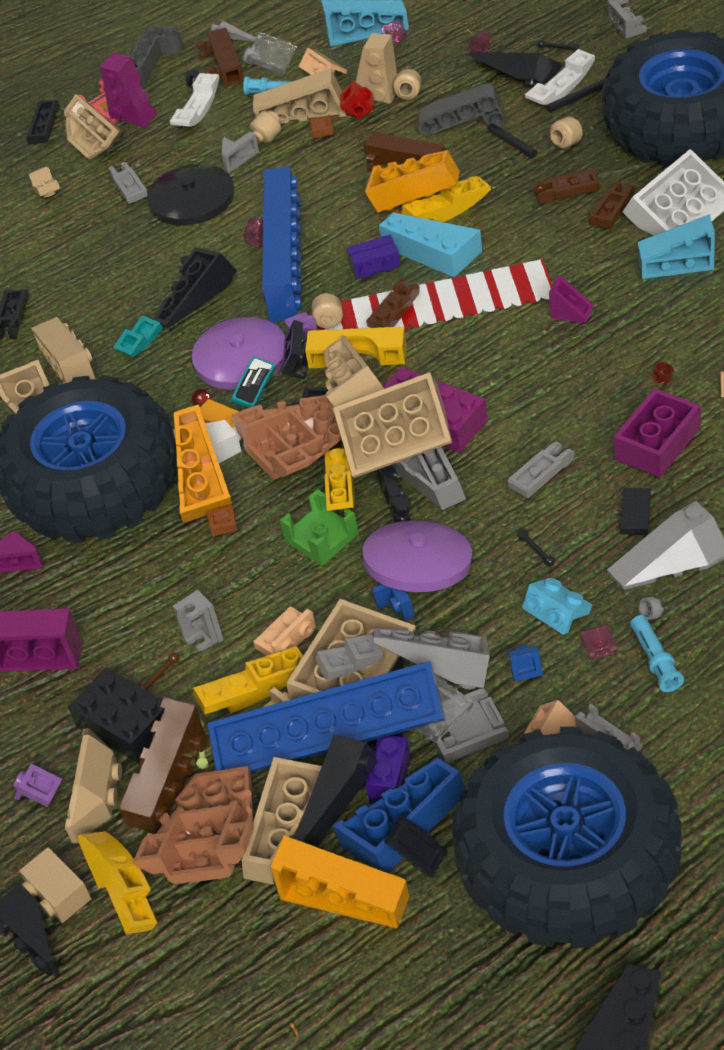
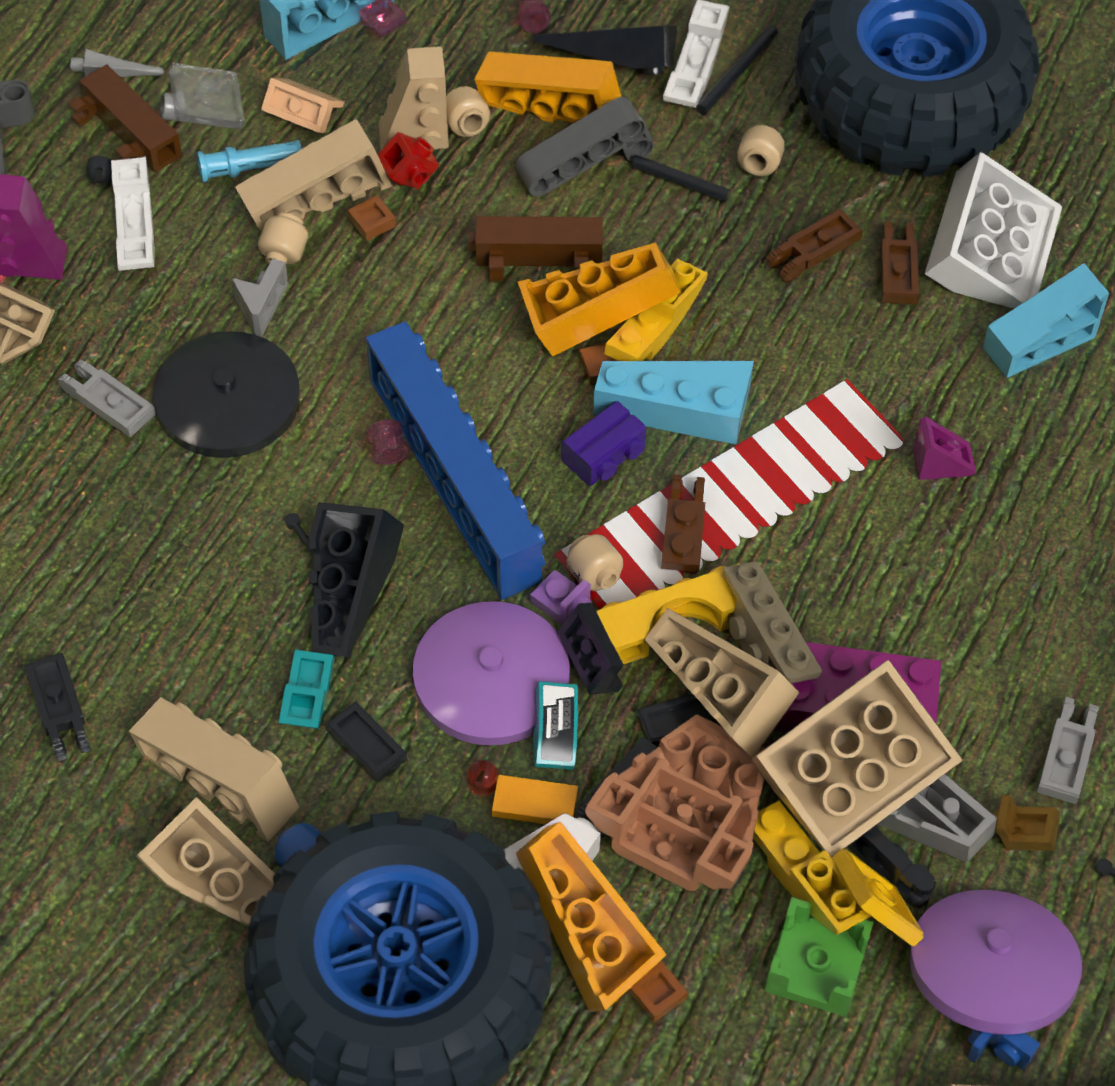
camera: 35 degrees left, 10 degrees up
none -> black tile [325,702,408,784]
none -> light orange wedge [474,51,621,123]
none -> dark tan bracket [723,562,822,683]
none -> yellow tile [832,848,924,947]
none -> pearl gold bracket [994,795,1060,851]

